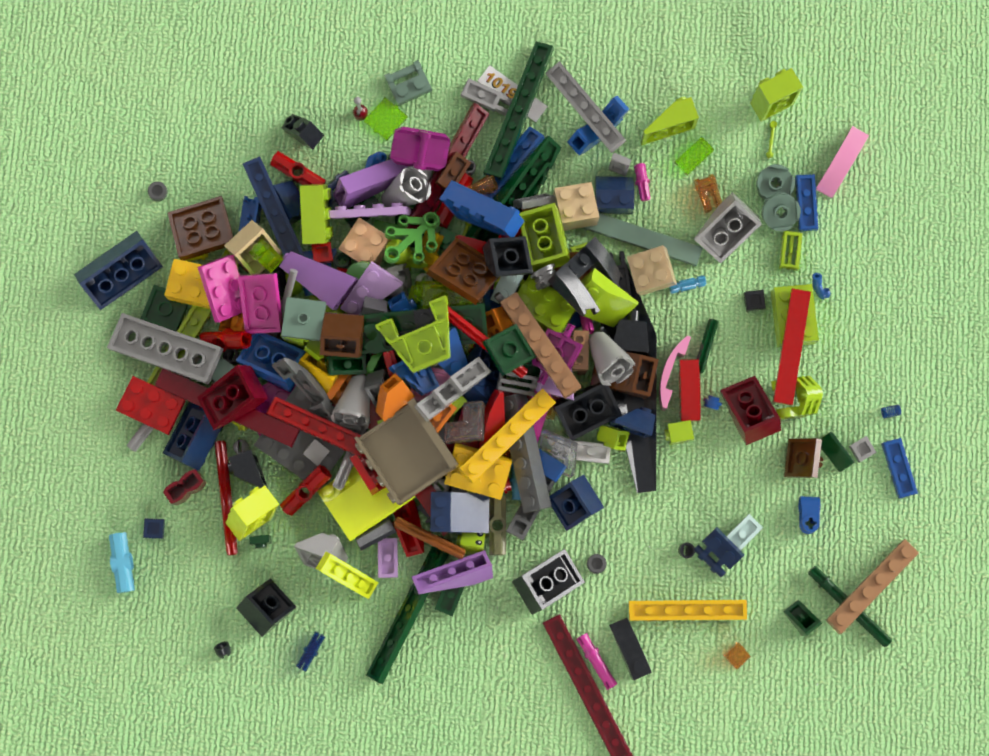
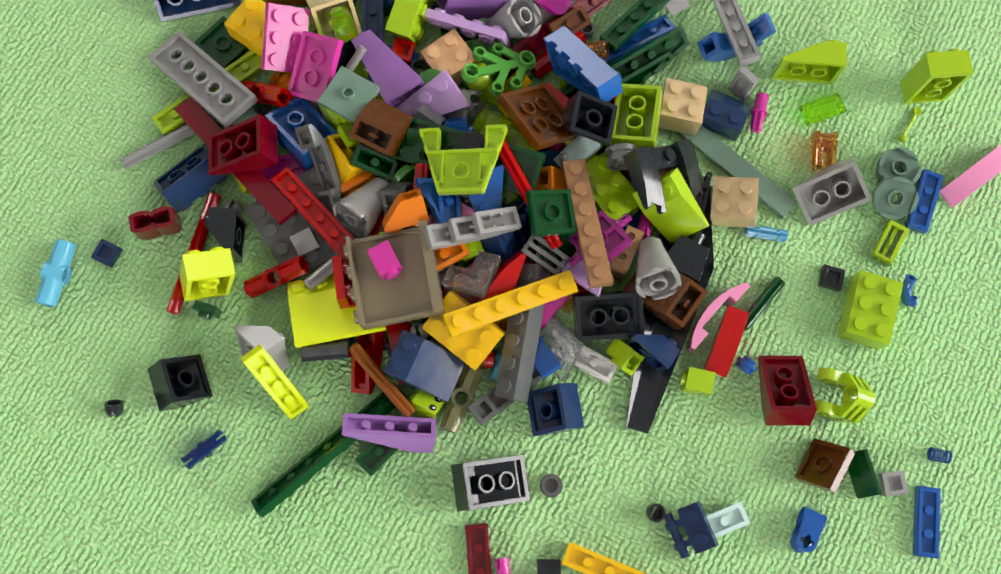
camera: 20 degrees right, 5 degrees down
red plate [116,376,186,435] -> none
lavender plate [378,538,398,578] -> none
flat silver tile [513,193,556,209] -> none
red tile [773,288,811,406] -> none
none -> dark pink brick [367,240,403,280]

